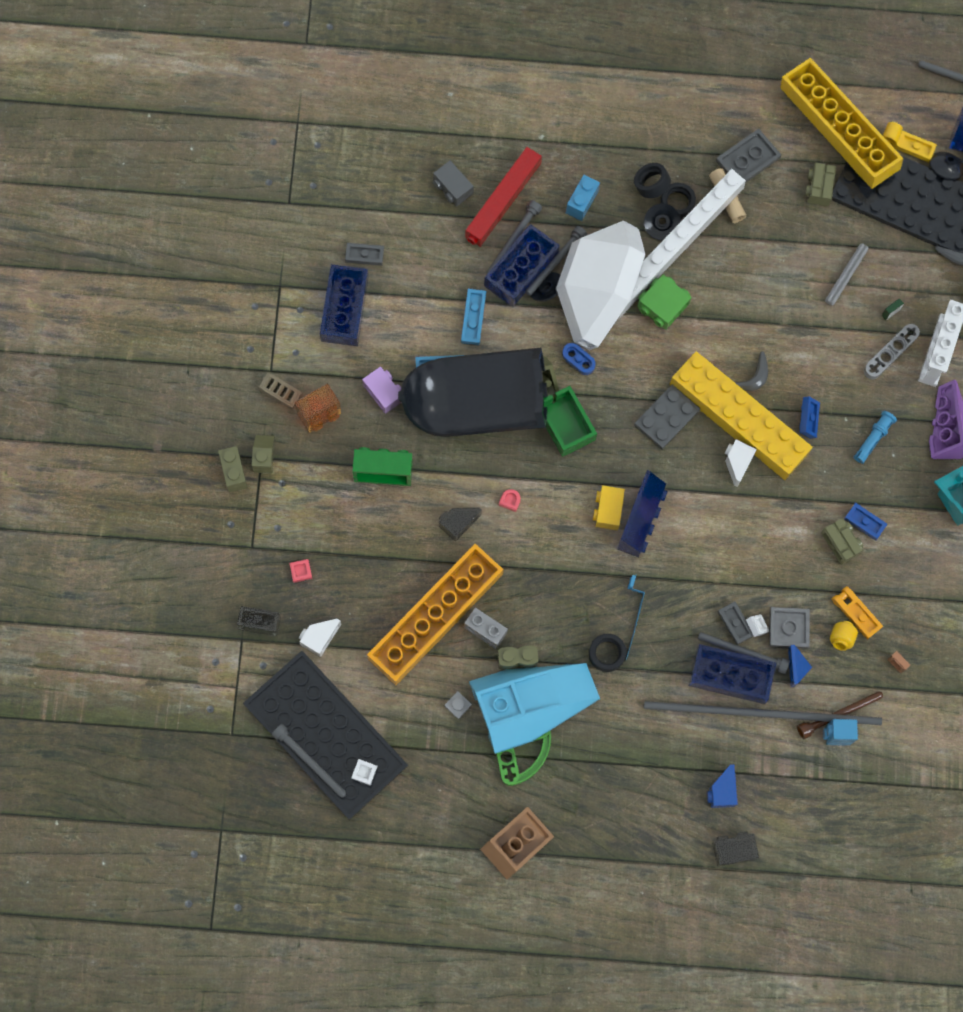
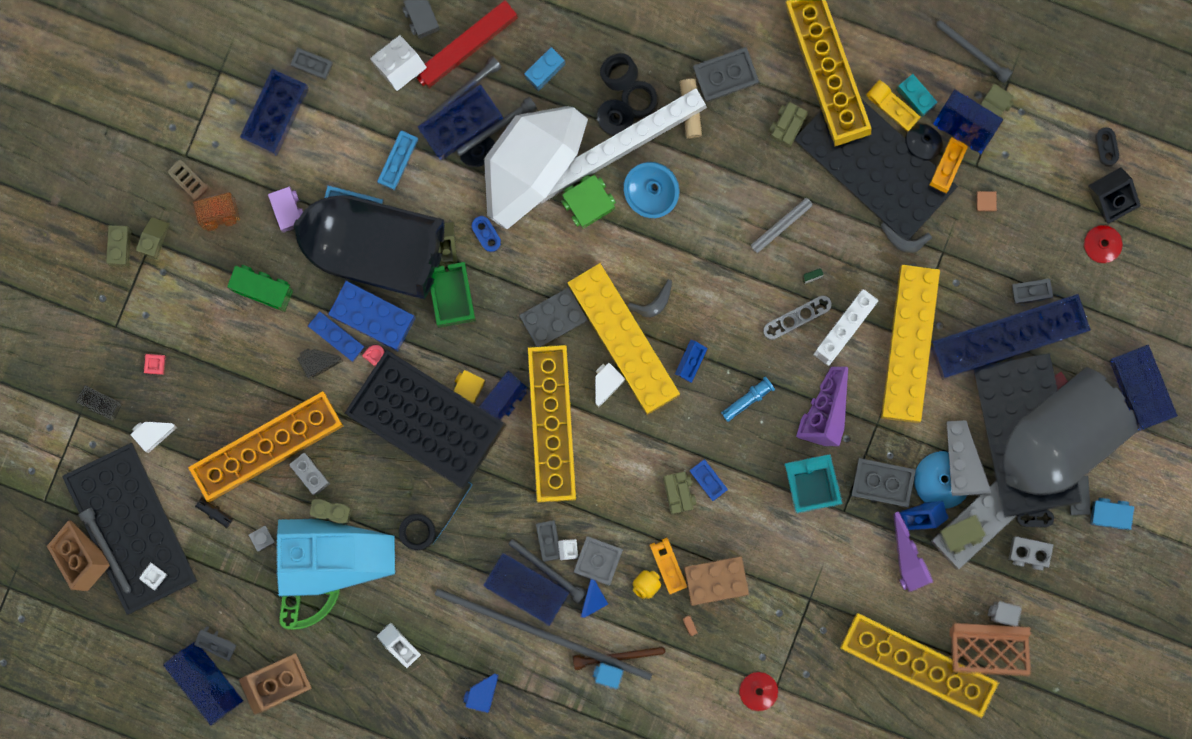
camera: 25 degrees right, 10 degrees up
none -> medium nougat slope [47,521,110,591]
none -> clear blue slope [163,642,244,726]
none -> dark grey plate [194,626,236,661]
none -> black pin [195,497,234,529]
none -> blue plate [308,311,365,362]
none -> blue brick [328,281,415,352]
none -> black plate [344,350,507,490]
none -> white brick [370,35,427,91]
none -> white slope [377,623,421,668]
none -> yellow brick [528,345,576,503]
none -> dark azure dish [624,162,680,218]
none -> medium nougat brick [684,556,749,606]
none -> teal brick [896,74,938,118]

